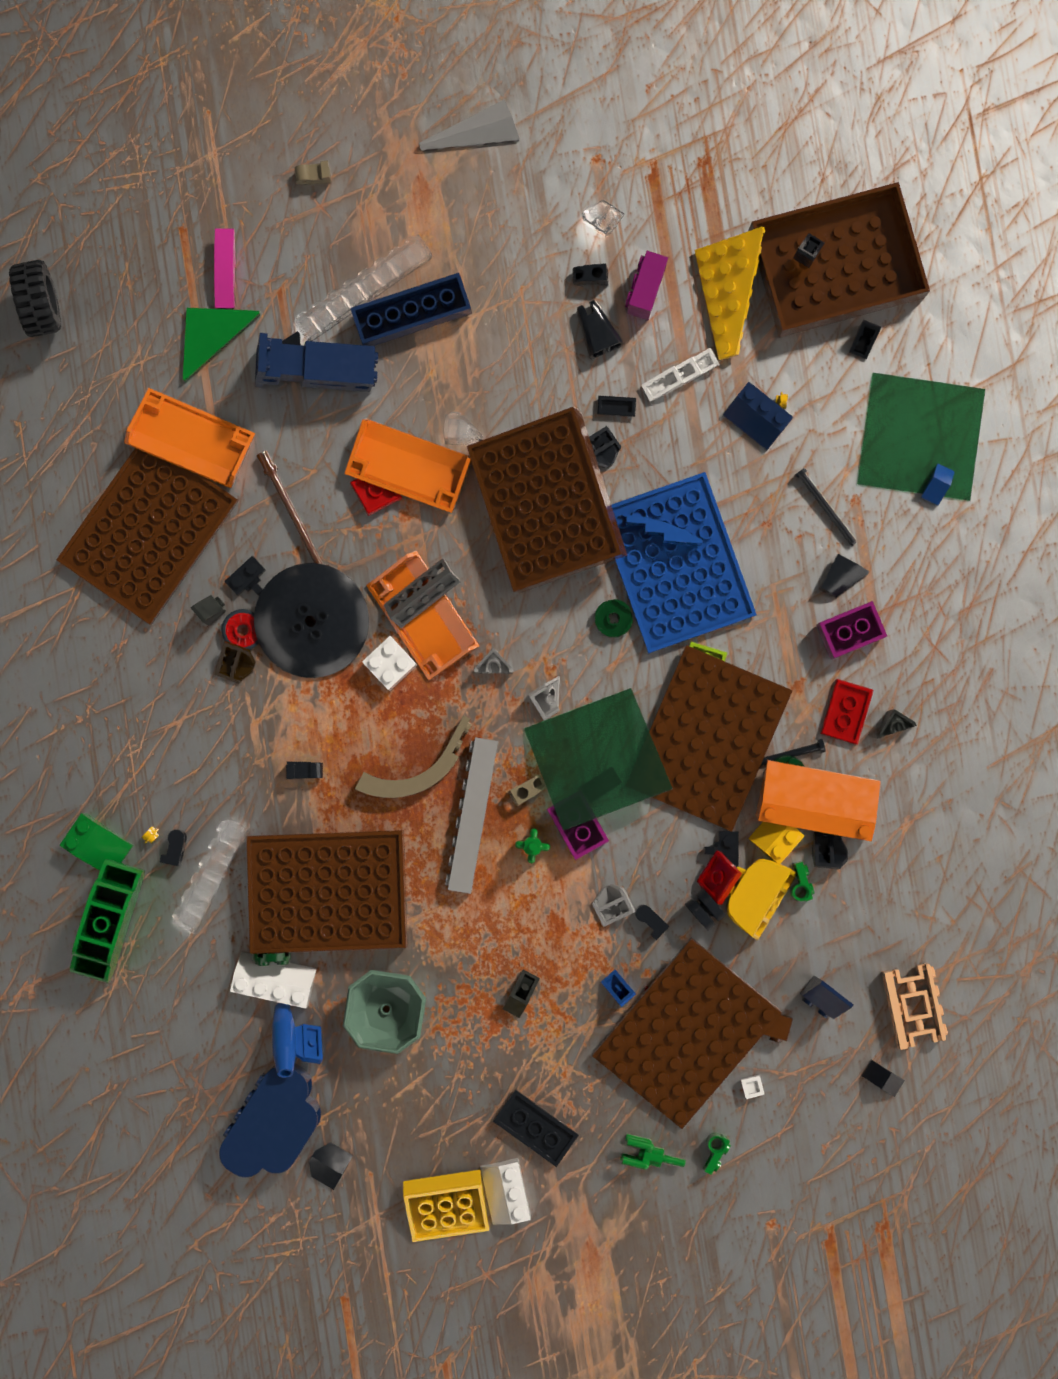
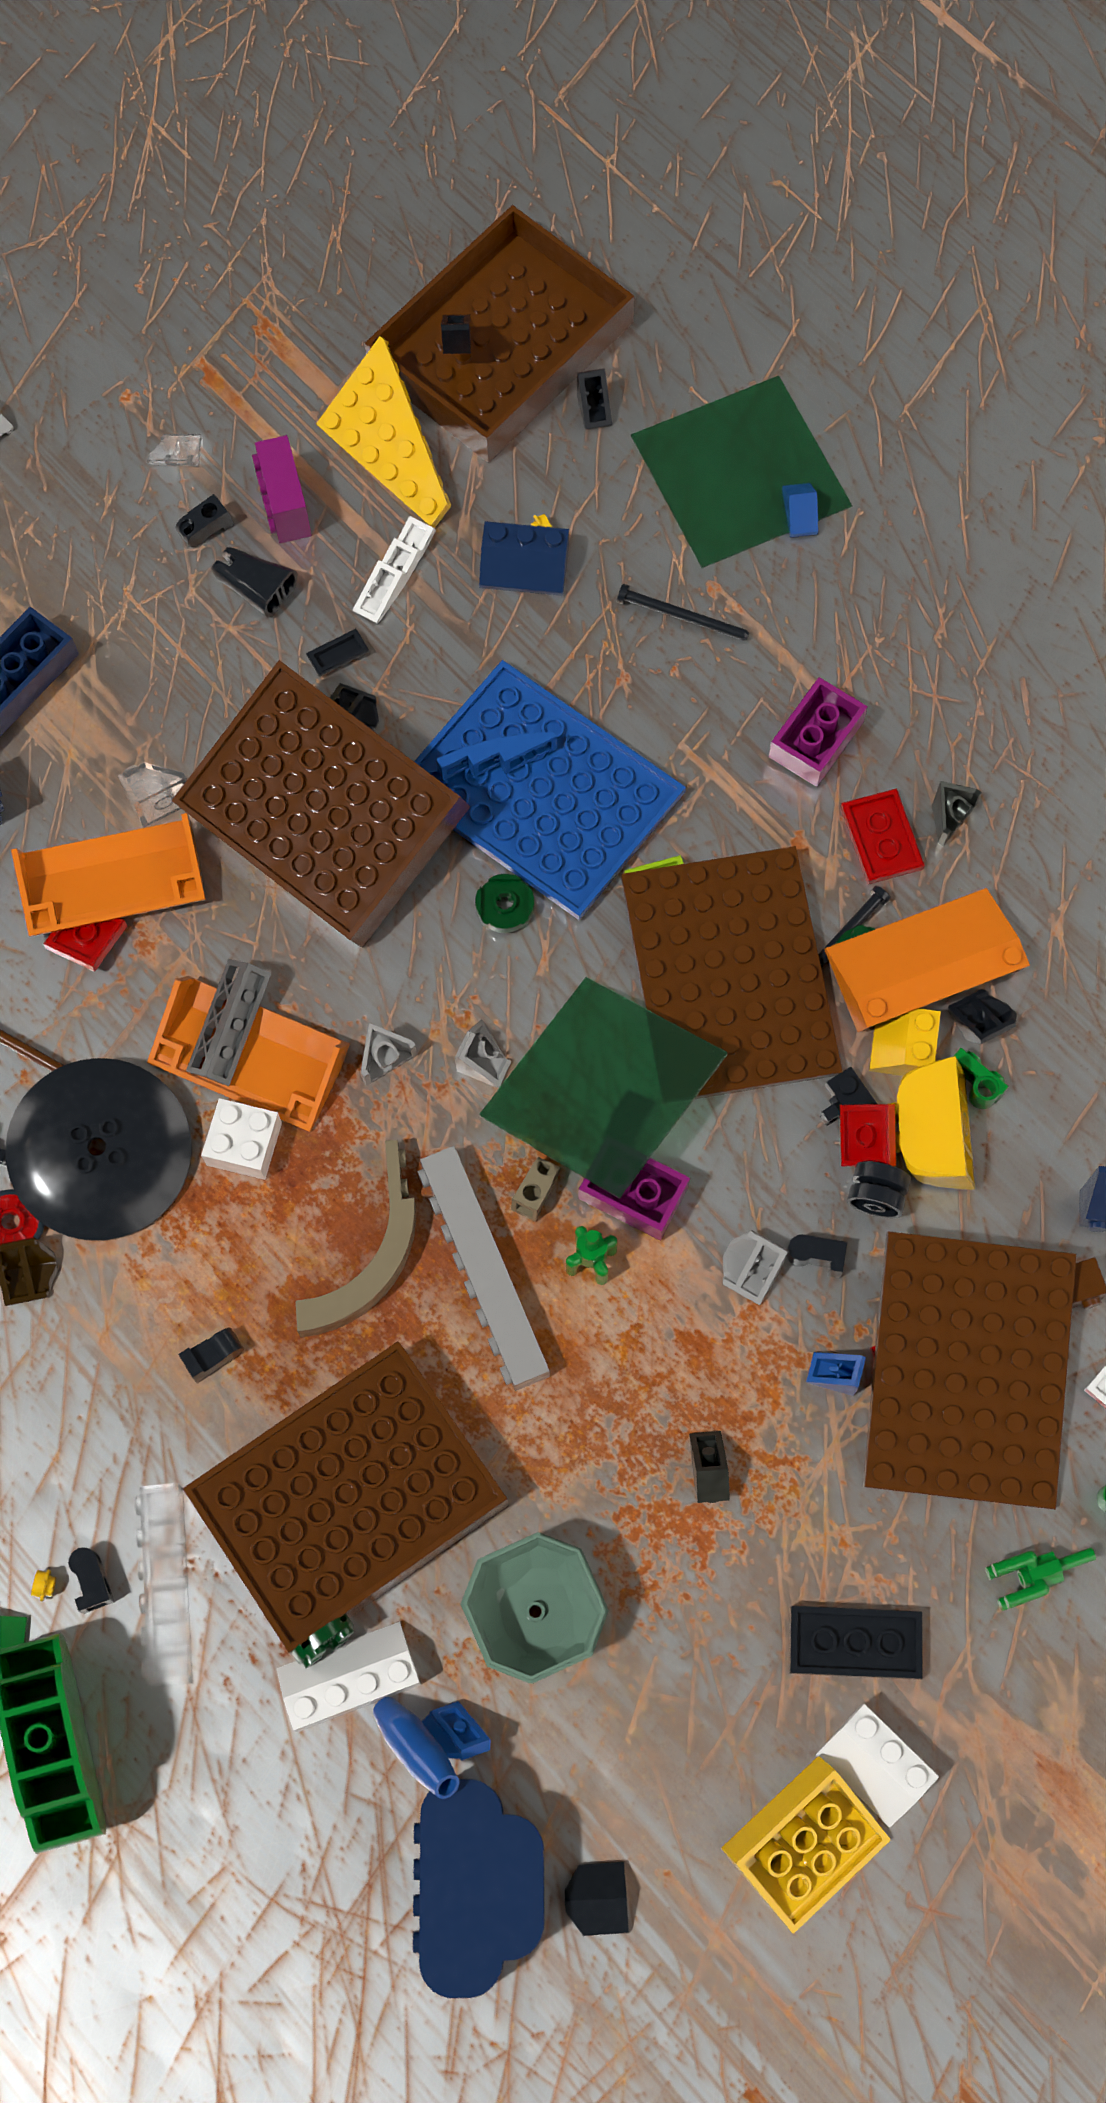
camera: 30 degrees left, 15 degrees down
black slope [819,554,869,598] -> none

